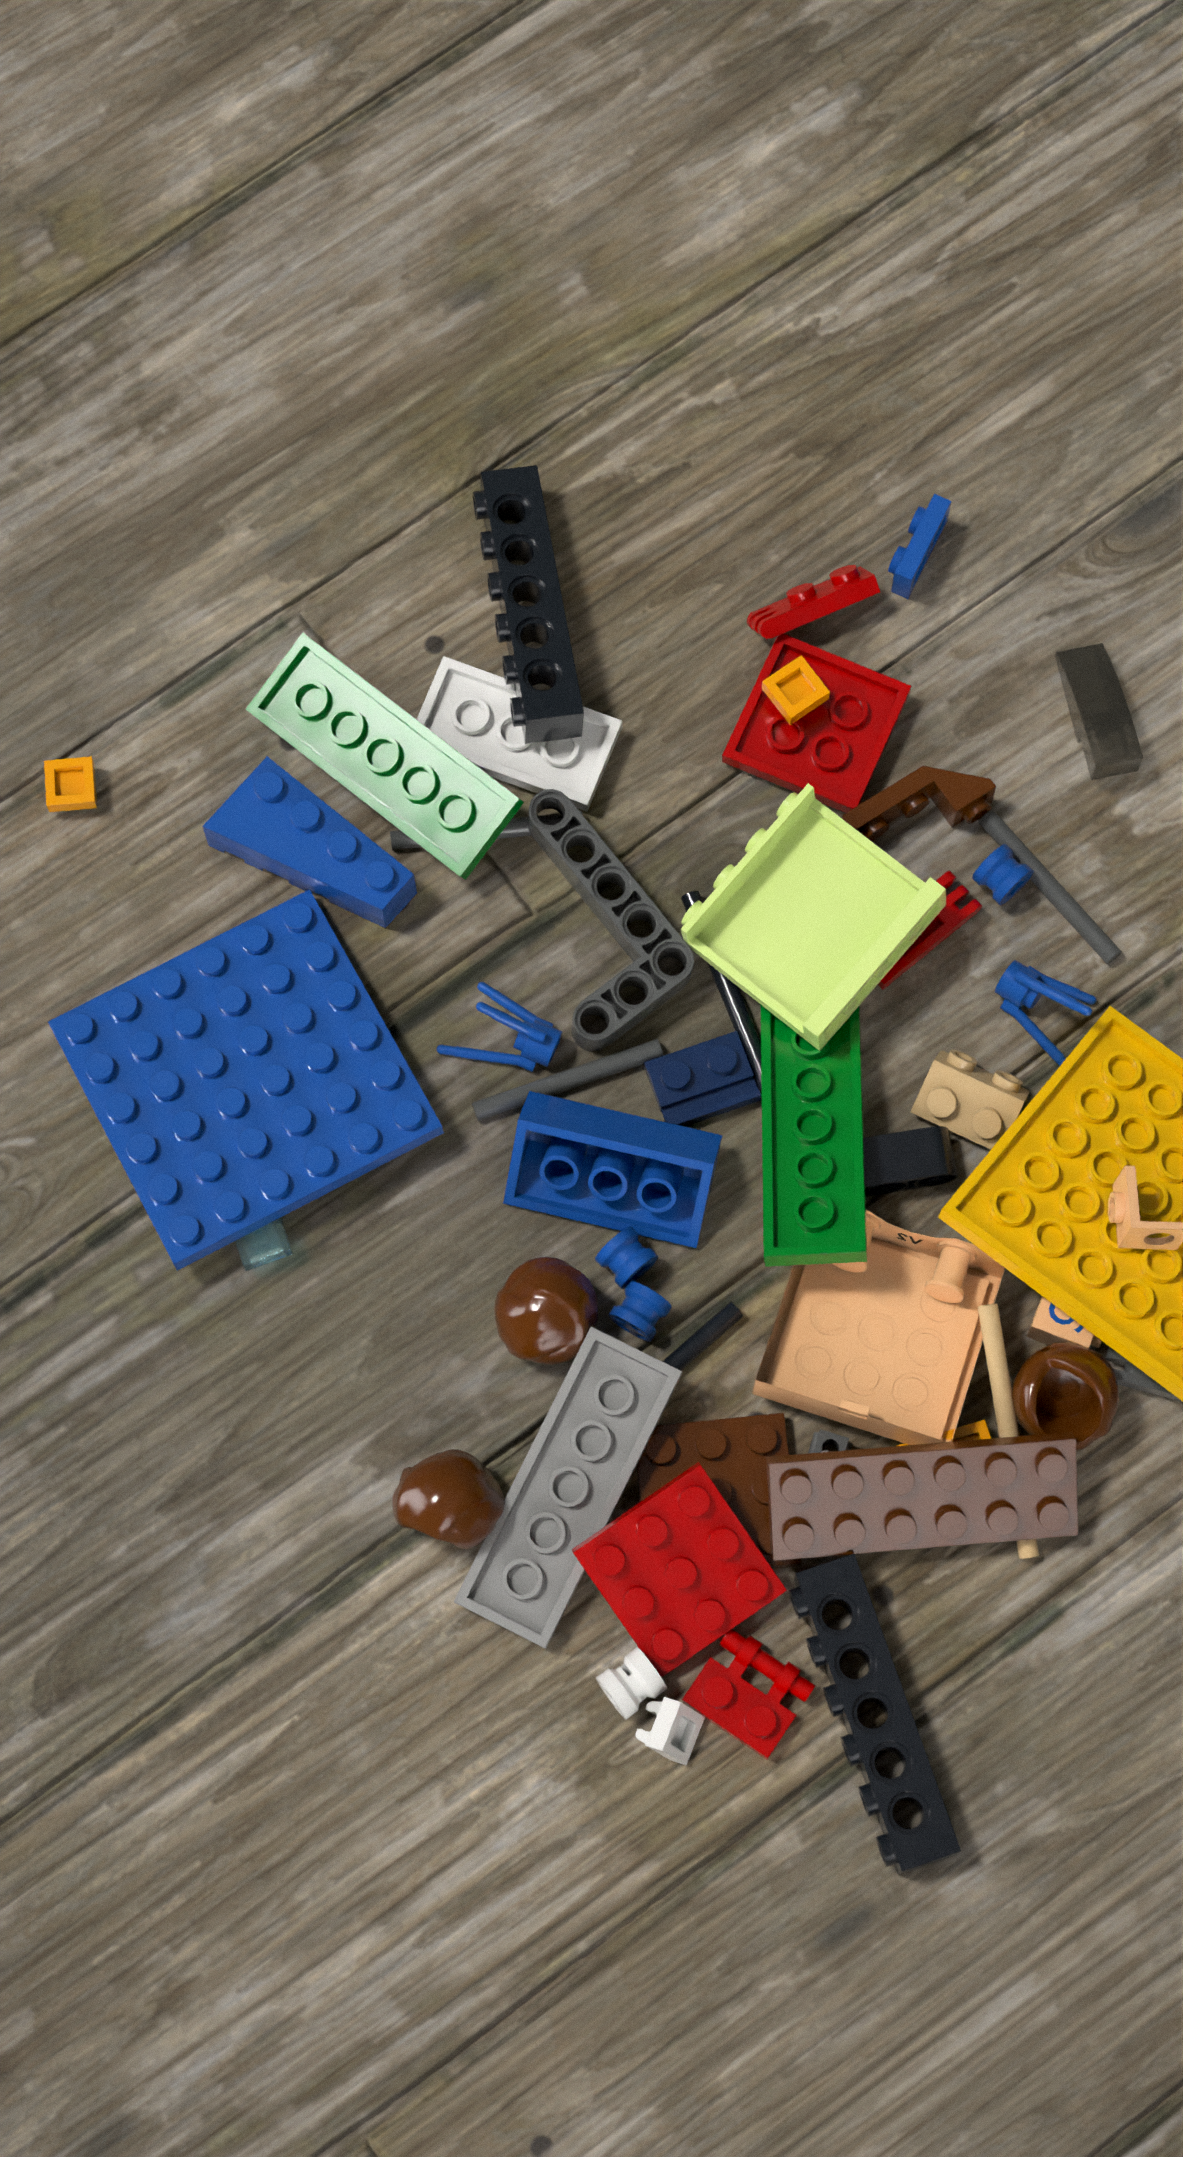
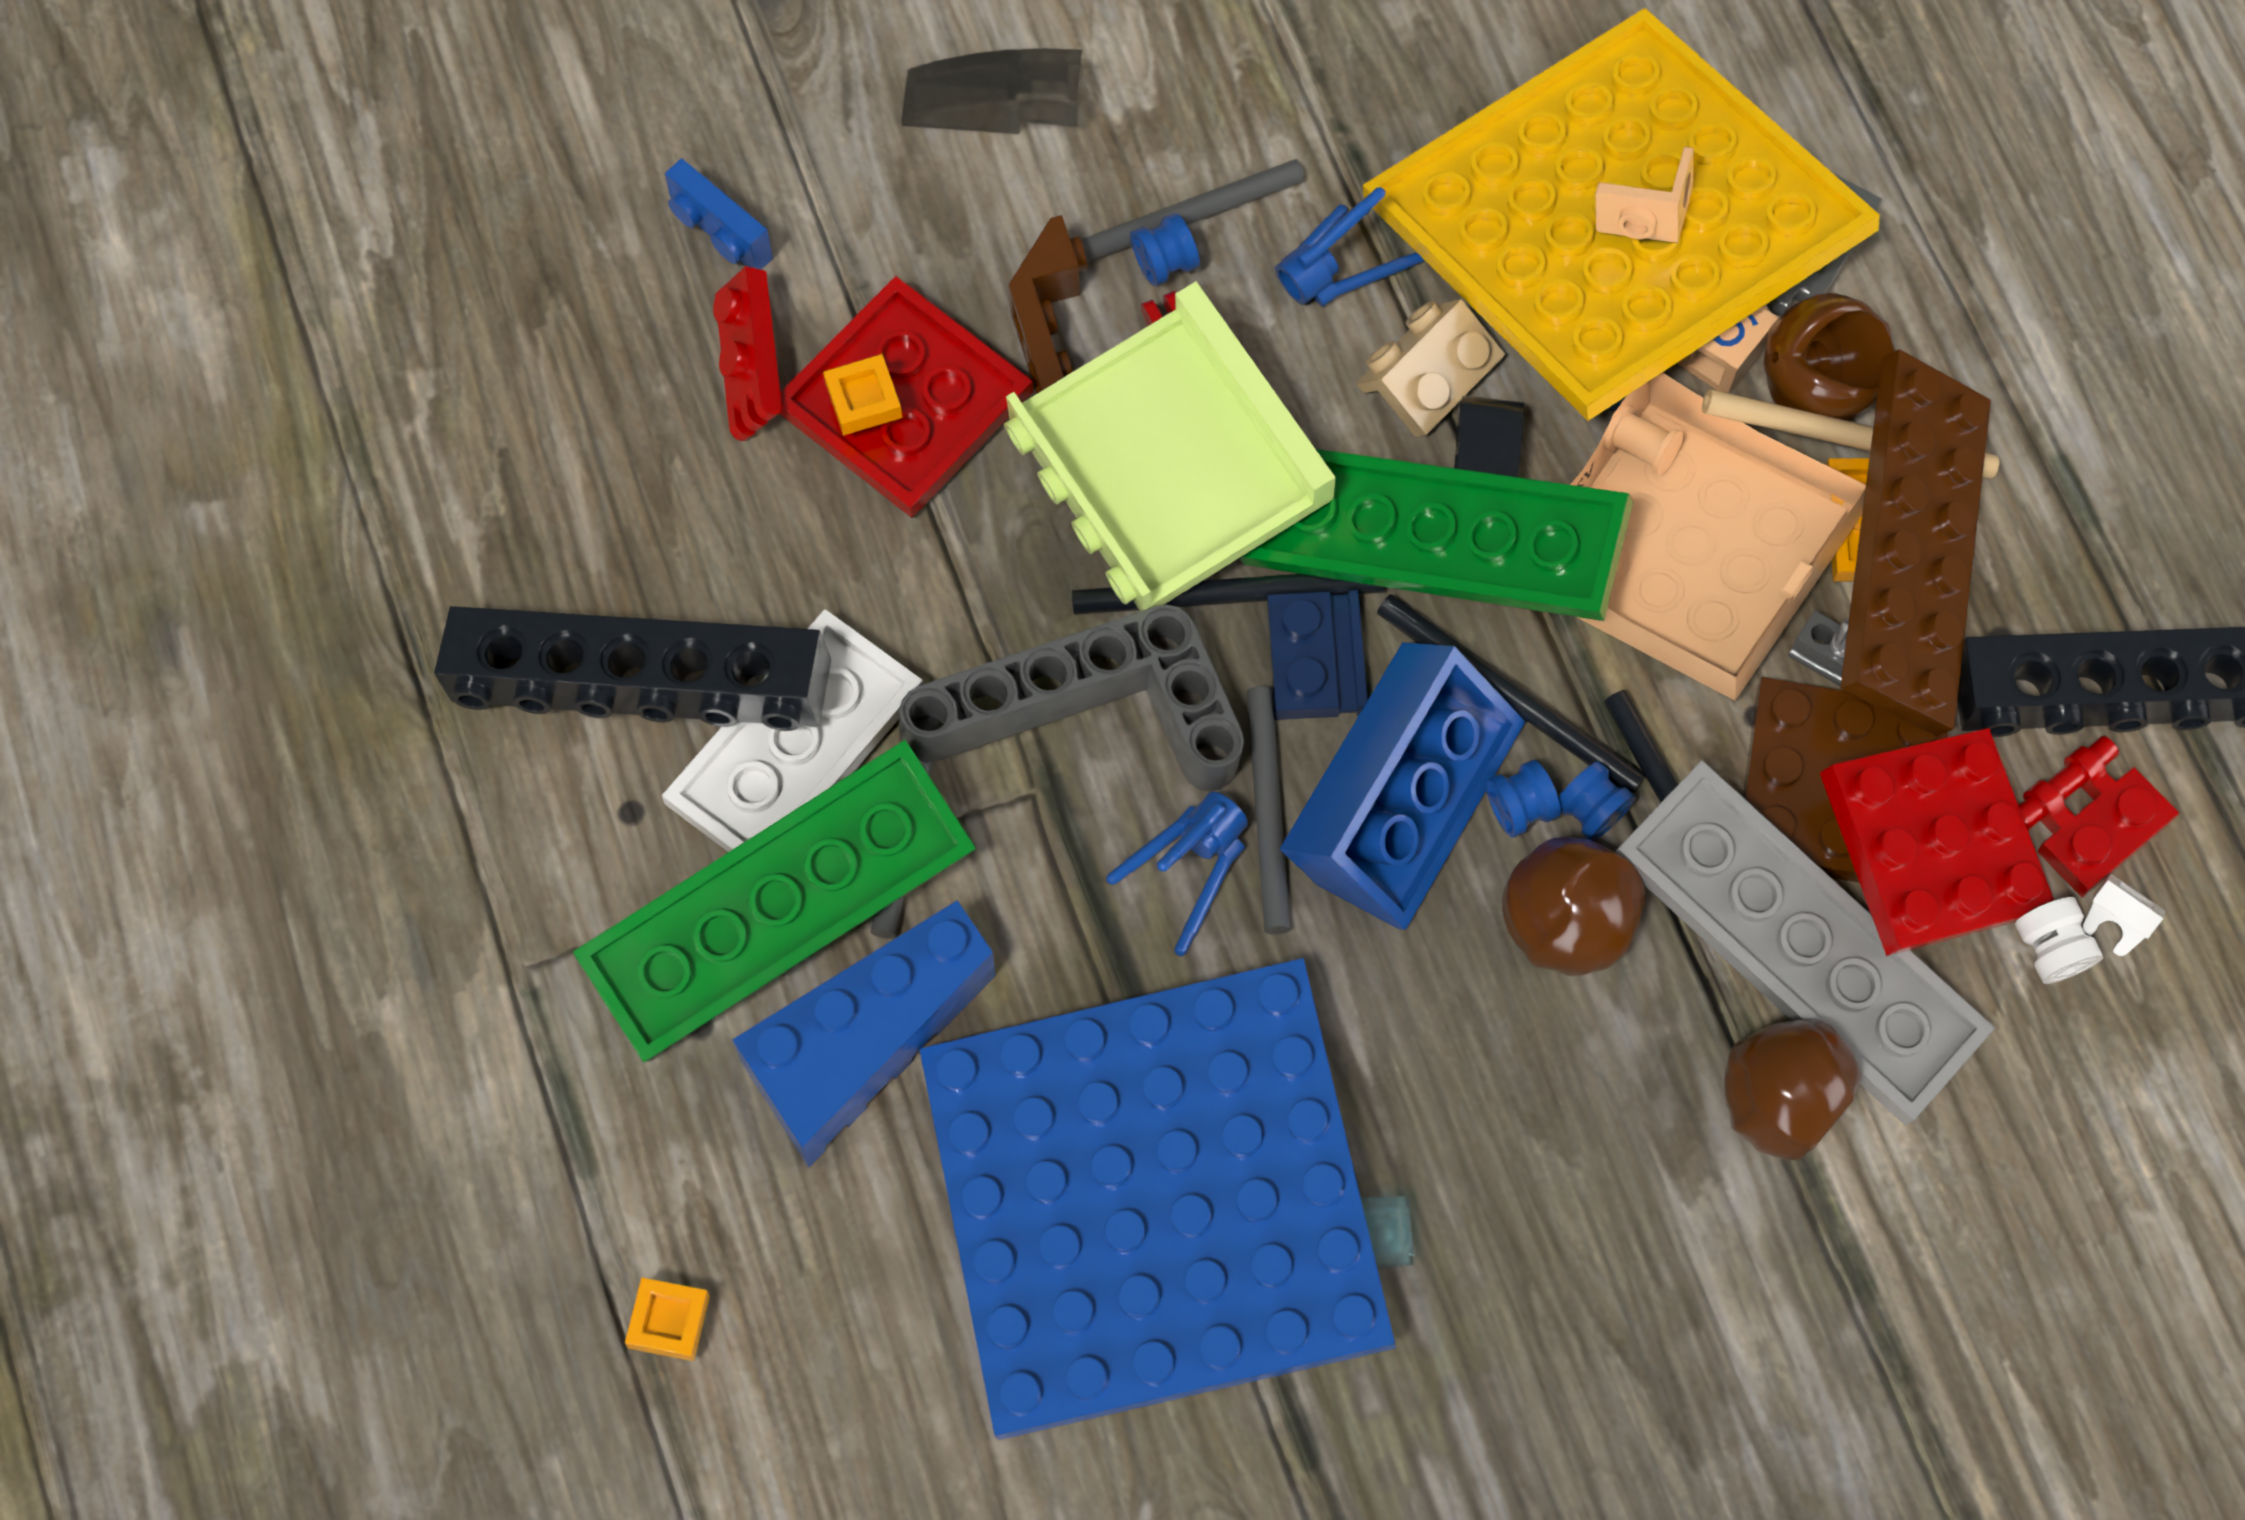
camera: 75 degrees left, 5 degrees down
none -> black piece [1377,594,1646,794]

